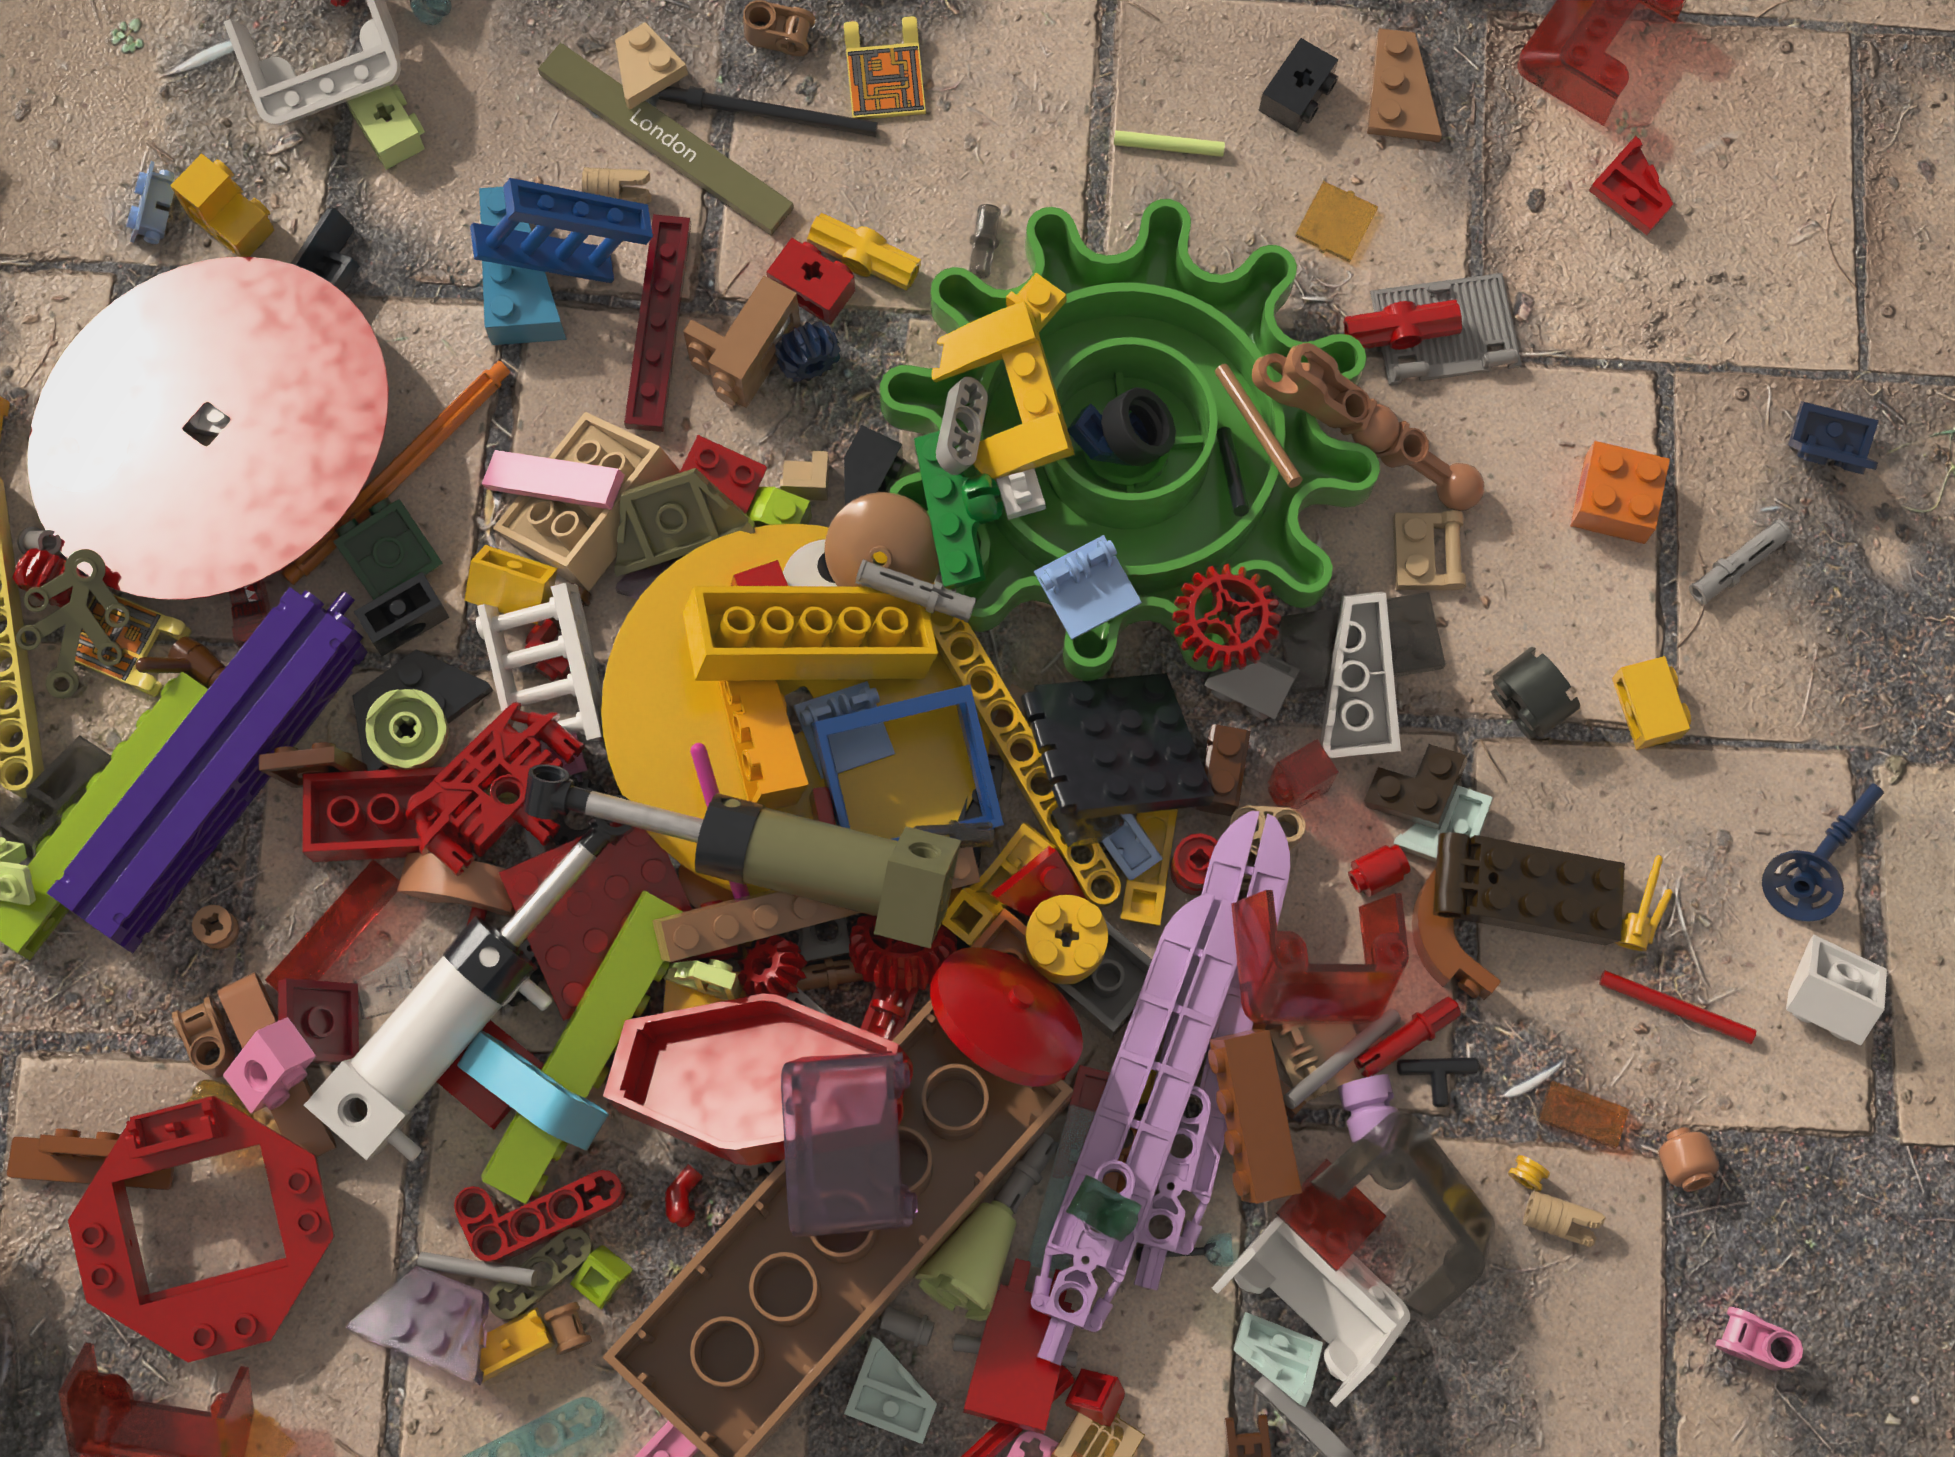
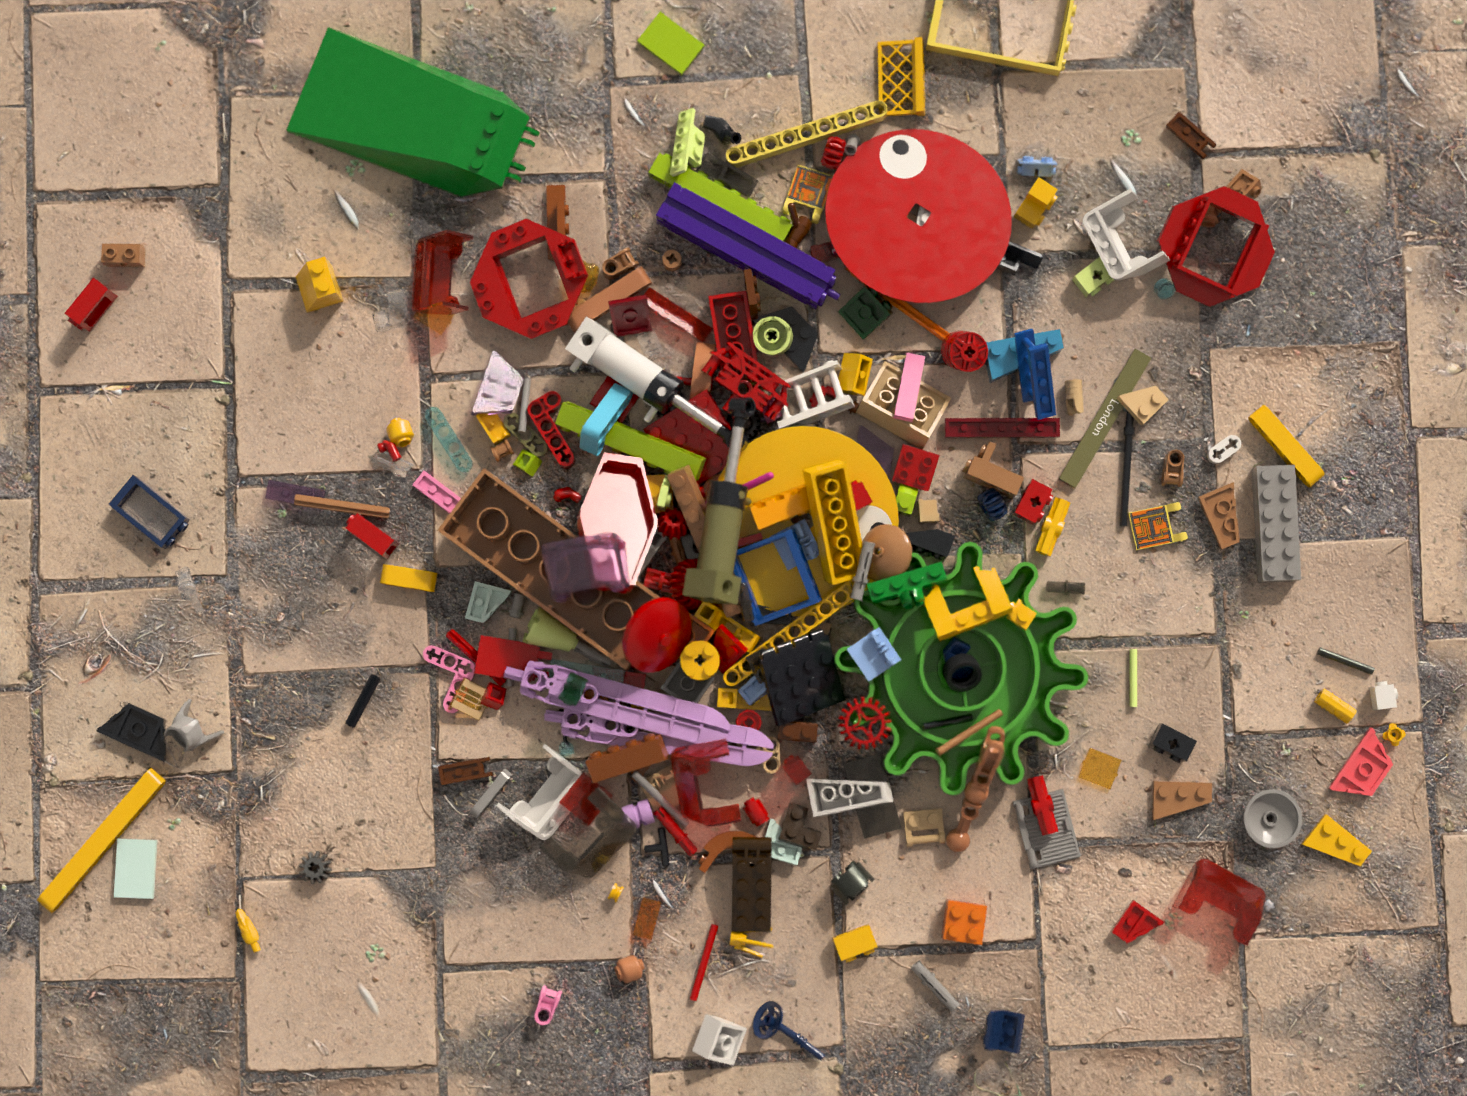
camera: 85 degrees right, 10 degrees up
olive plant [16,549,130,699] -> none
bright pink brick [223,1017,316,1114] -> none
black brick [354,572,450,656] -> none
olive wing [614,468,757,577] -> none
light grey beam [936,377,988,475] -> none
white tile [996,468,1046,520] -> none
light grey slope [1204,653,1300,719] -> none
light aqua wing [1233,1312,1323,1407] -> none
tan hinge [1523,1190,1606,1248] -> none
none -> red wheel [941,330,988,372]

